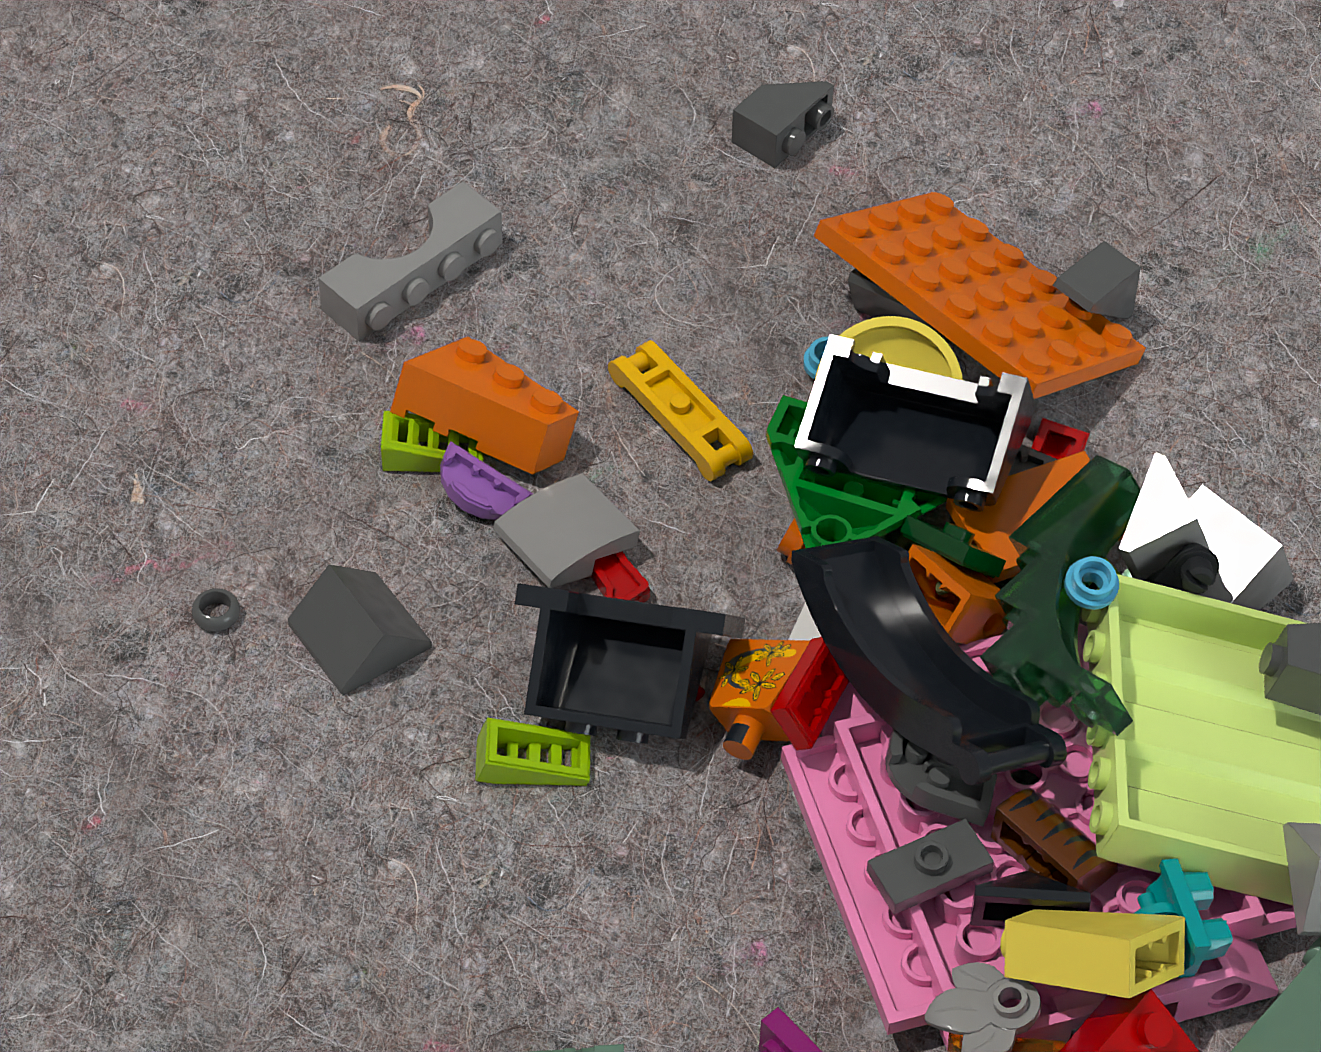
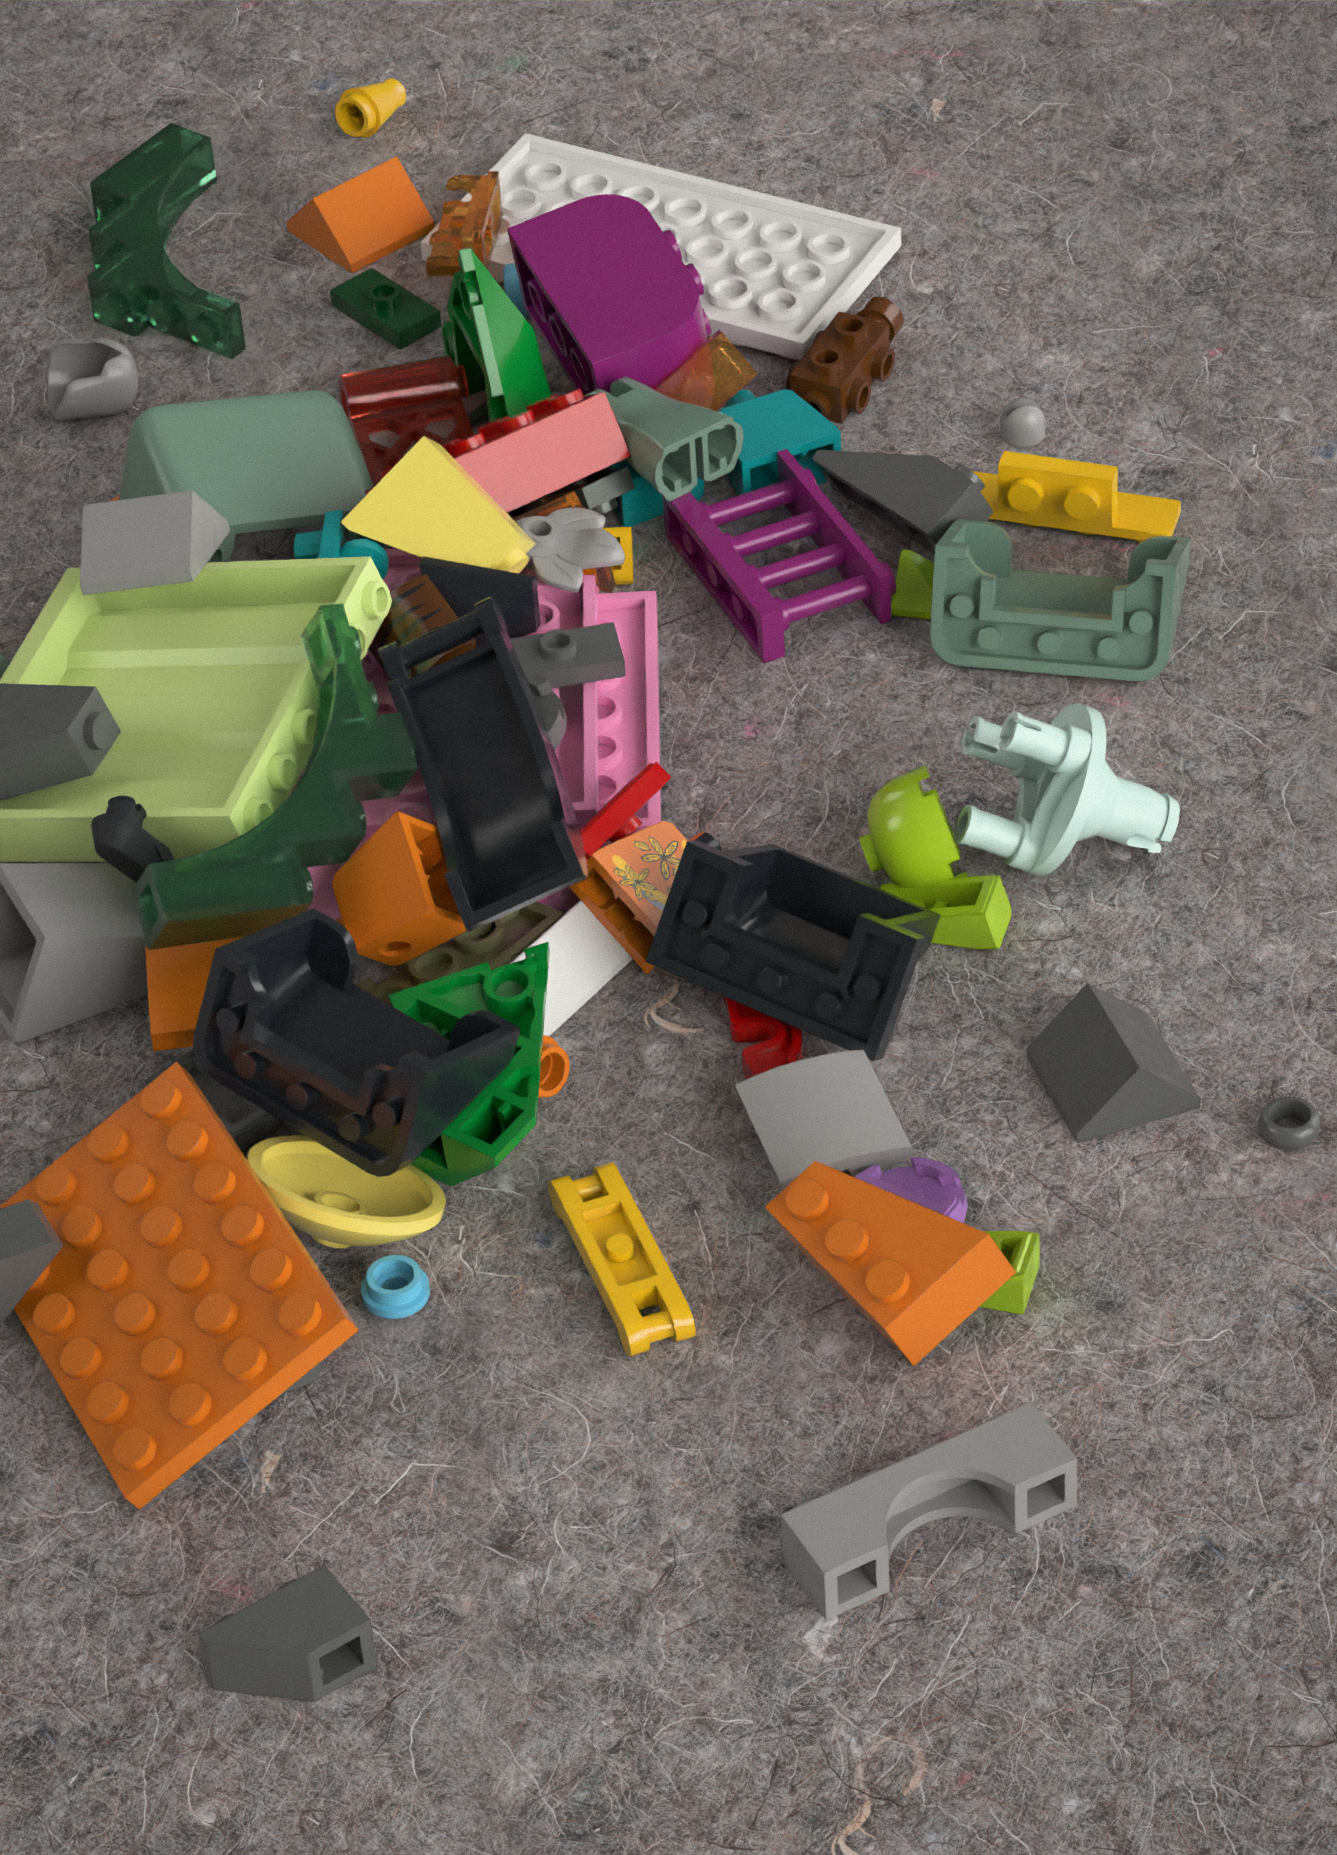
camera: 160 degrees left, 10 degrees down
dark green plate [900,515,1006,578] -> none
medium azure plate [1064,556,1119,610] -> none
slope [1119,453,1210,581] -> none
none -> lime cylinder [859,765,969,888]
none -> light aqua piece [954,703,1180,876]

